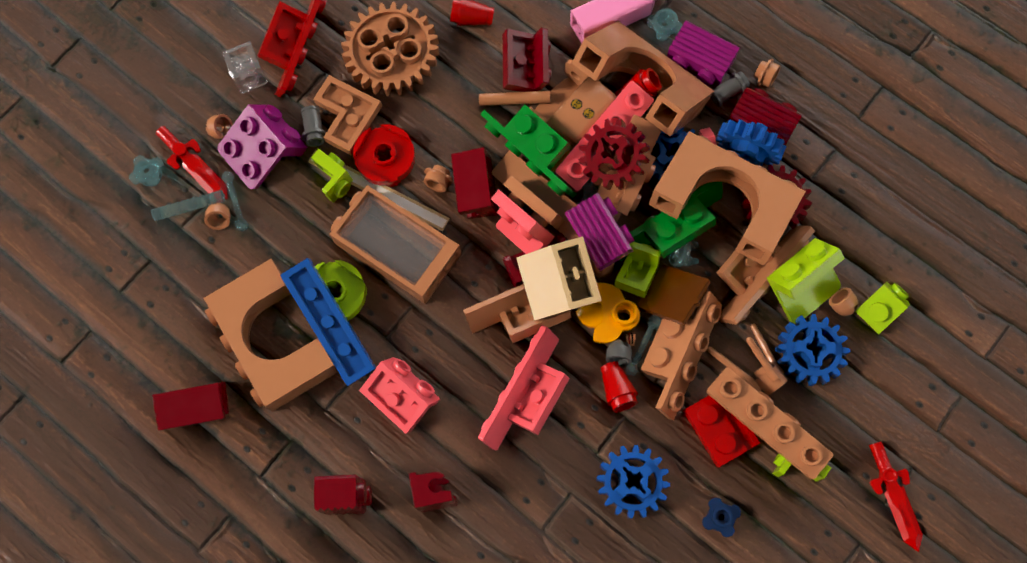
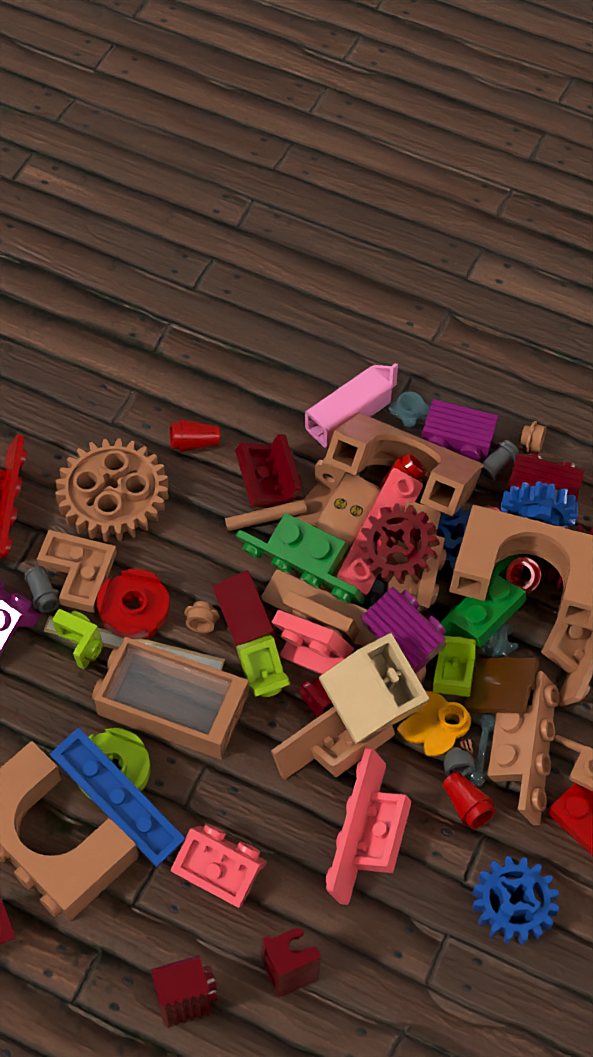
camera: 20 degrees left, 15 degrees down
none -> lime bracket [236,635,290,697]
none -> red cone [506,557,545,593]

